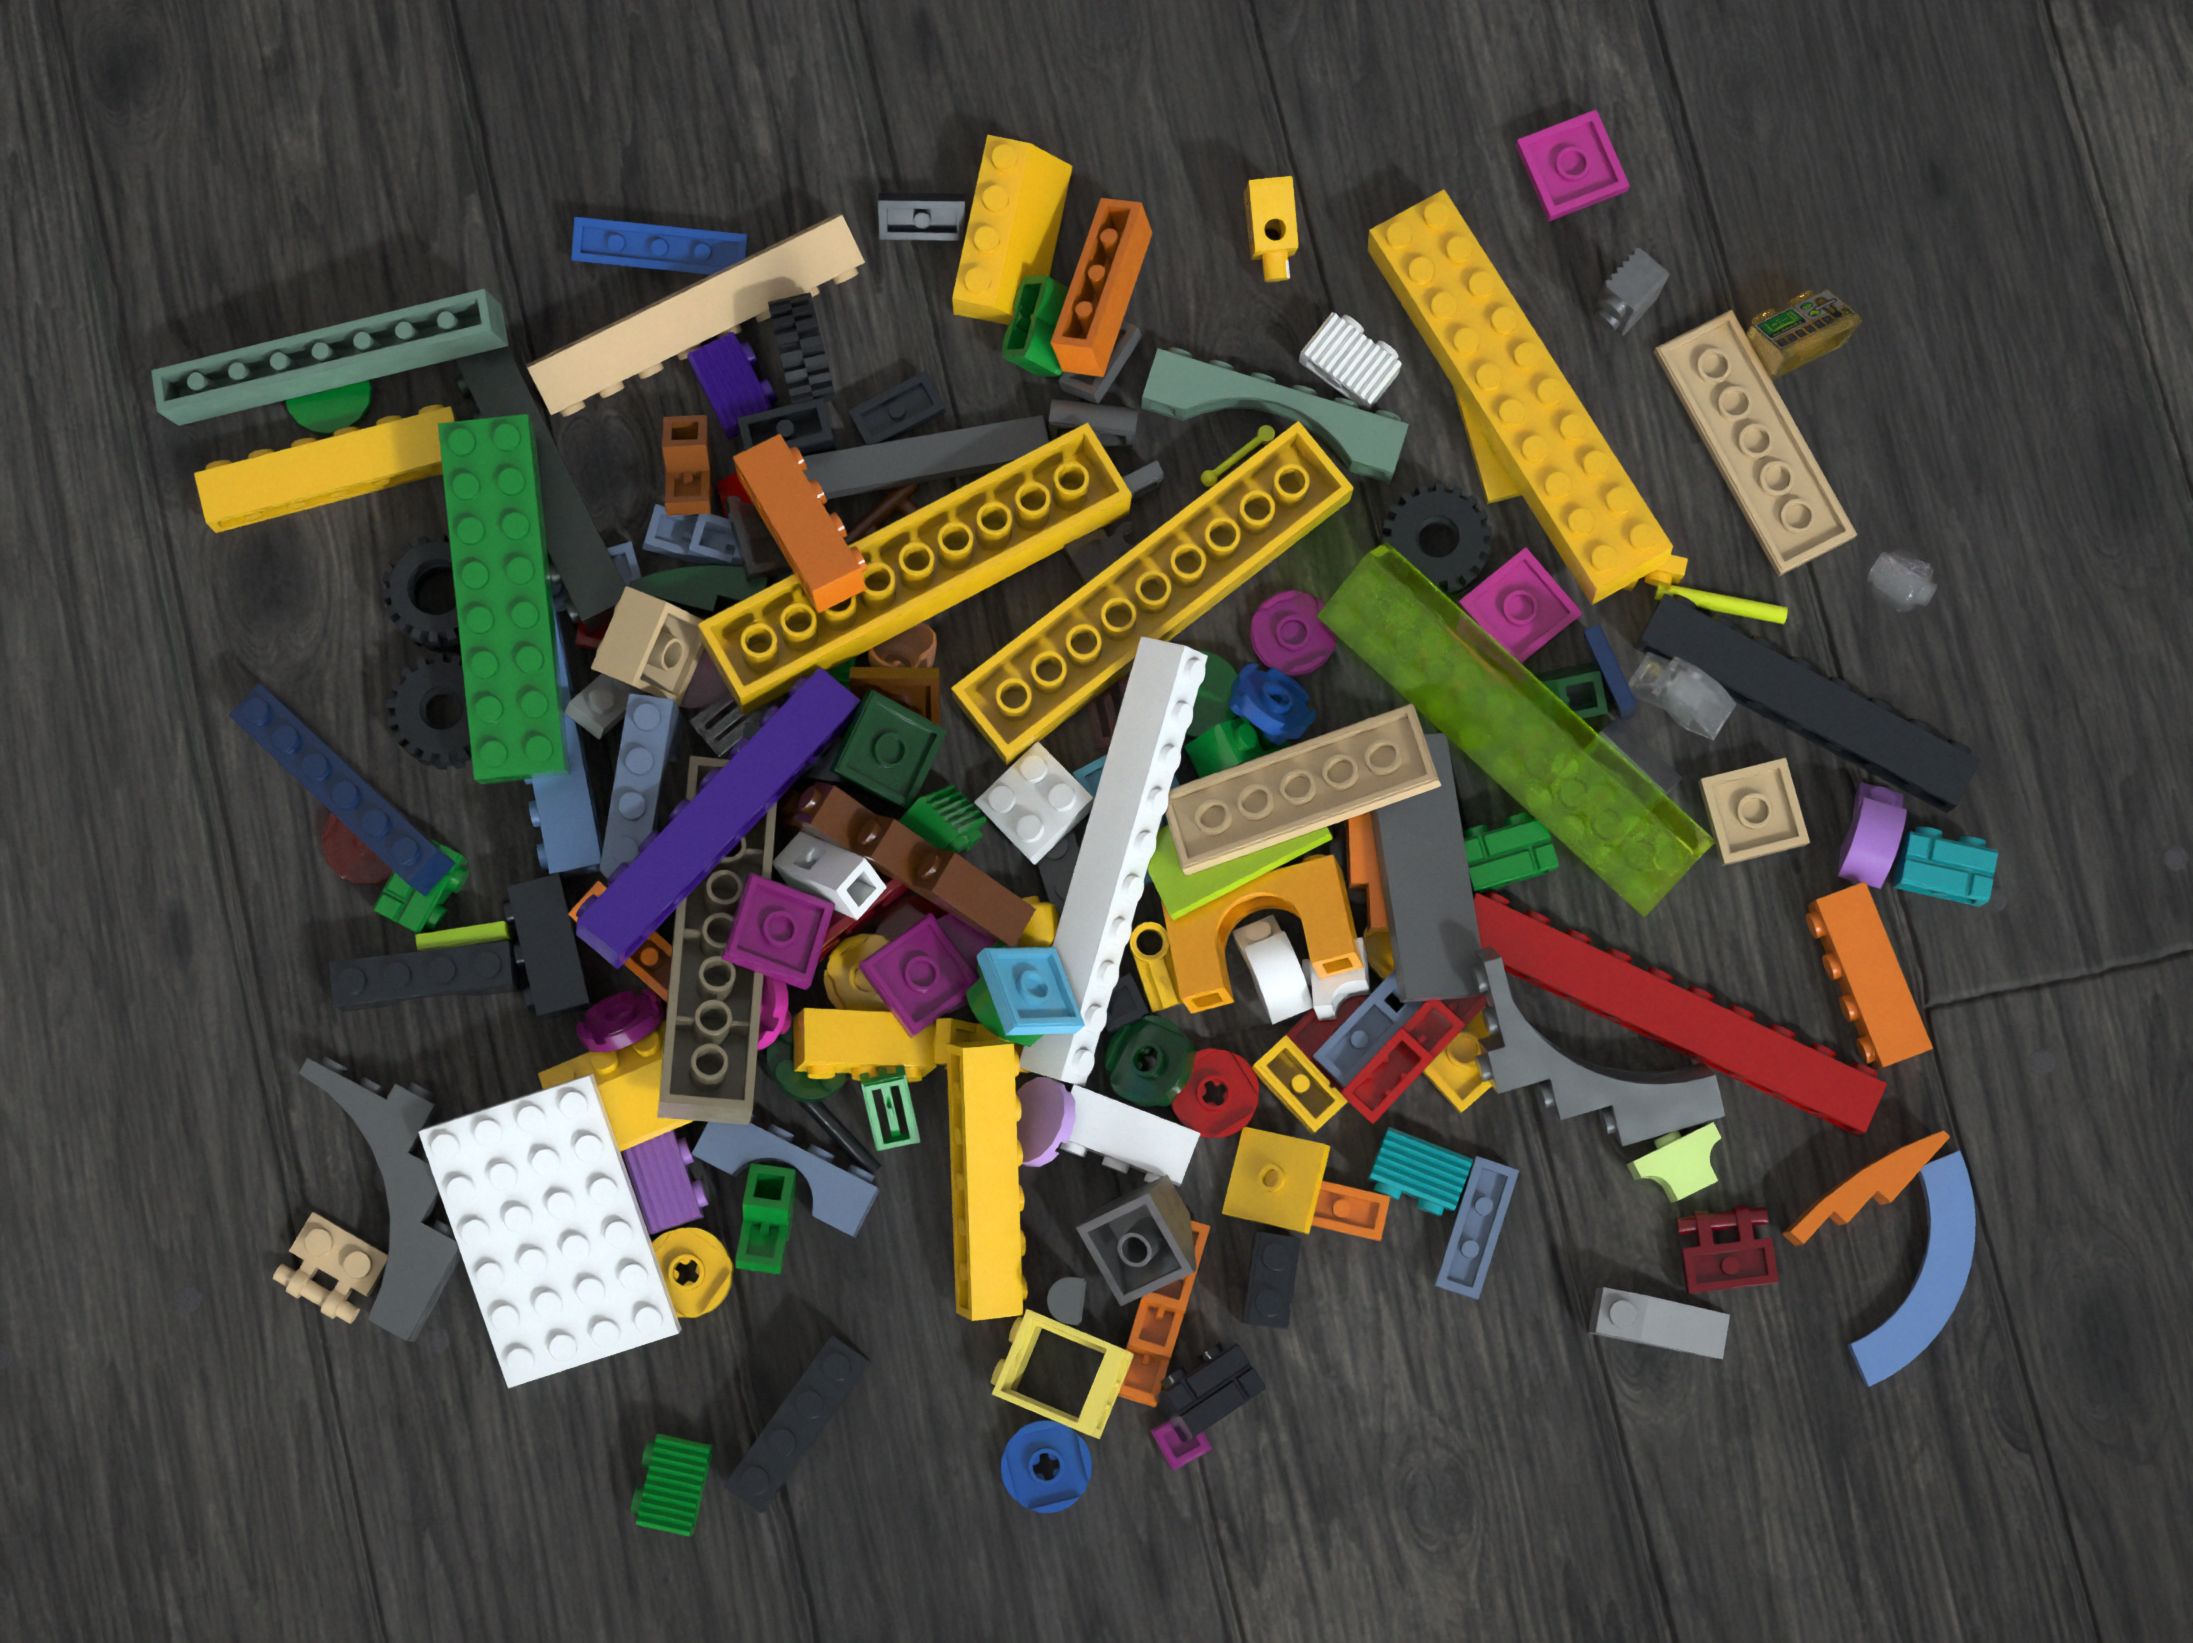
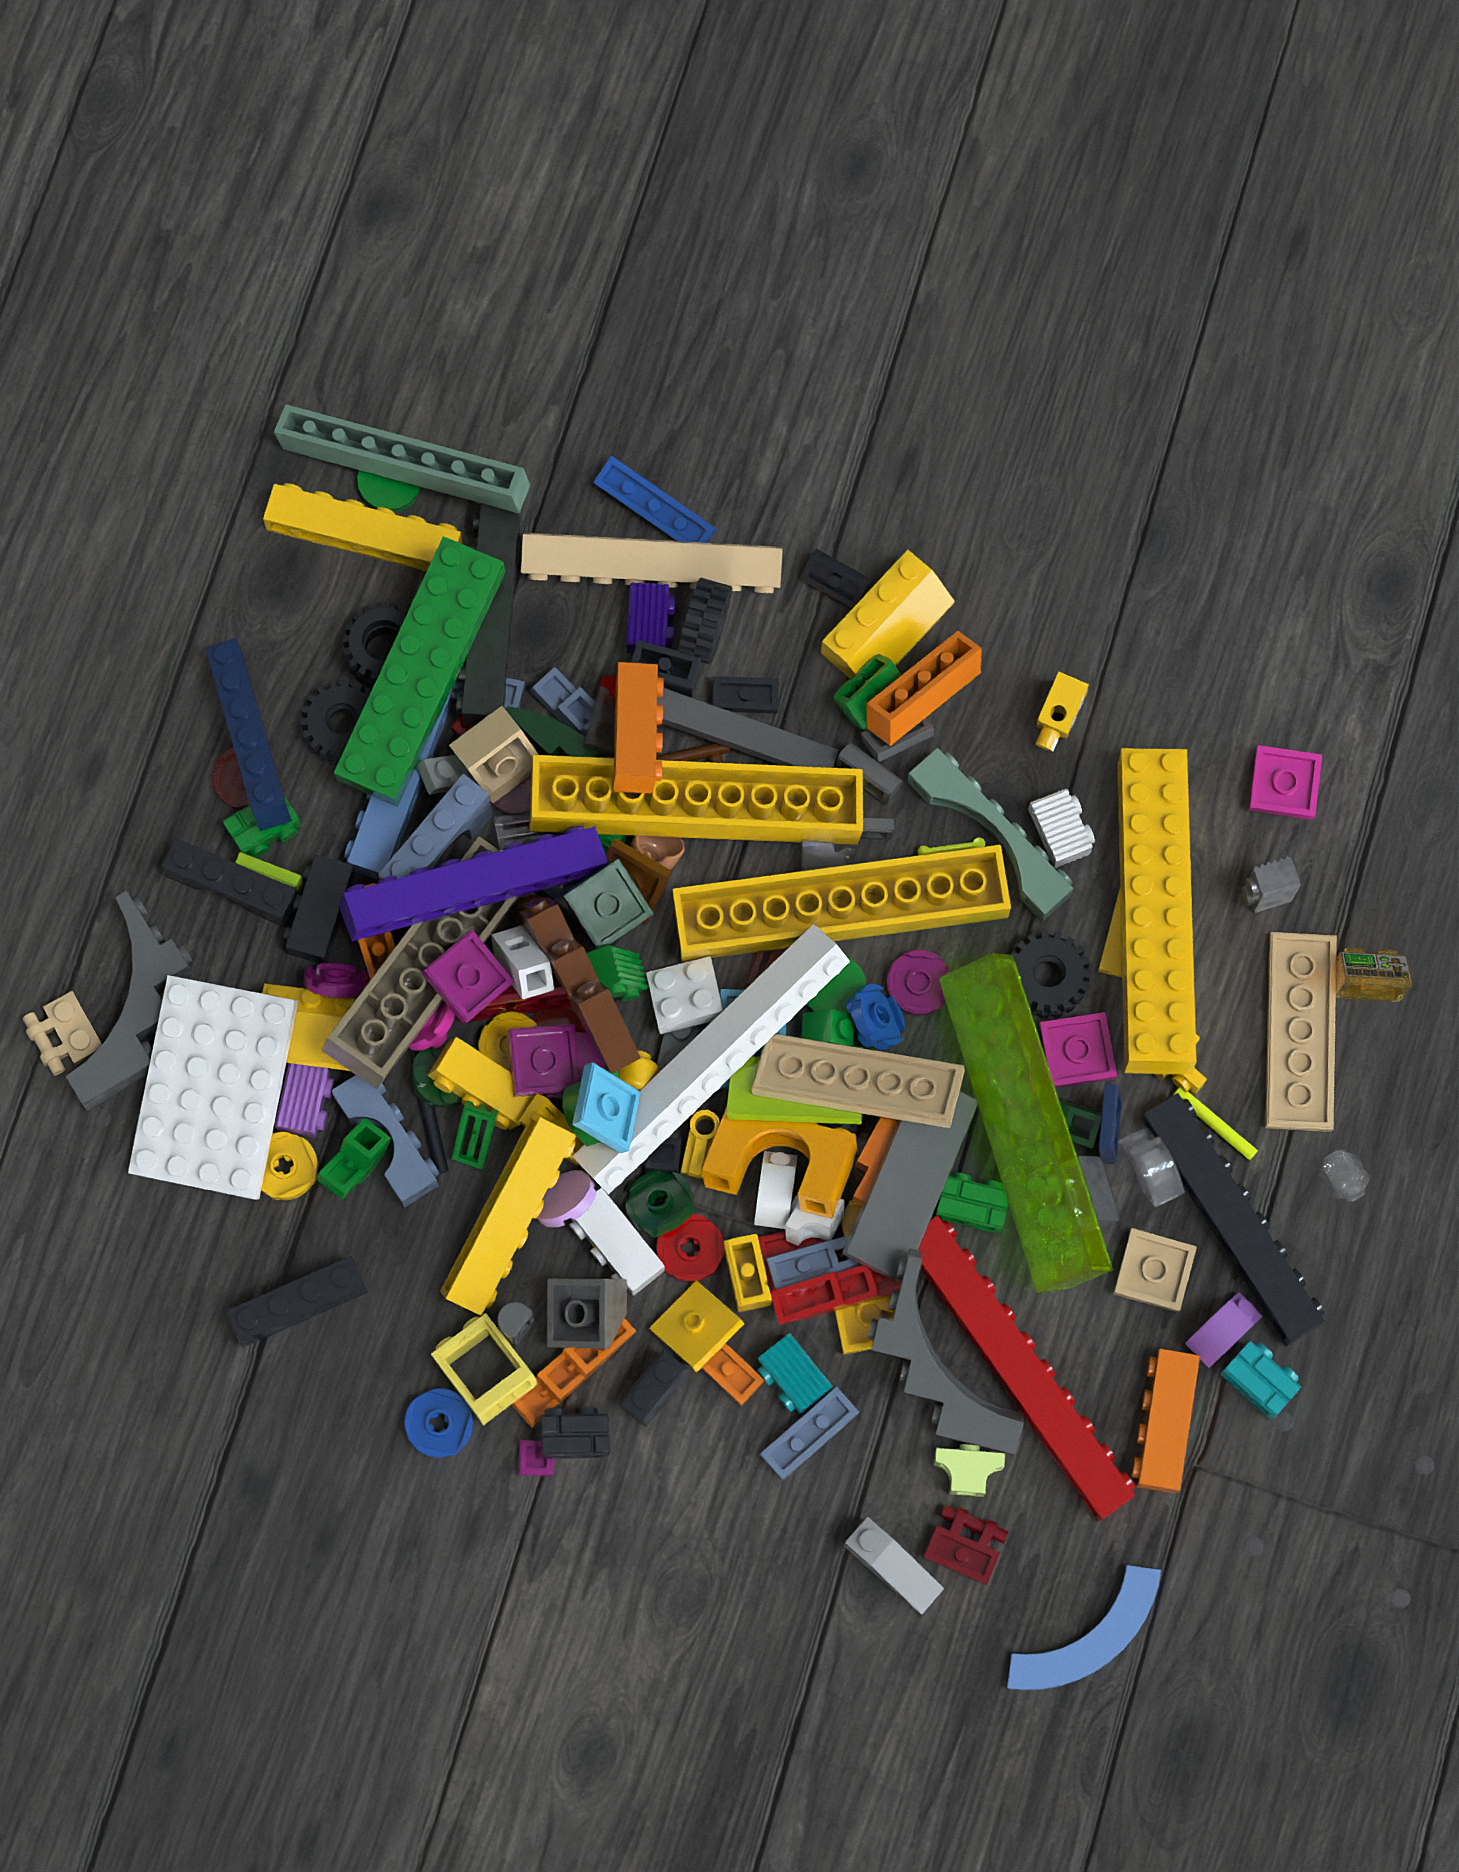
camera: 30 degrees right, 5 degrees down
green brick [631,1433,714,1537] -> none
dark orange brick [662,415,714,516] -> none
orange slope [1782,1130,1950,1246] -> none

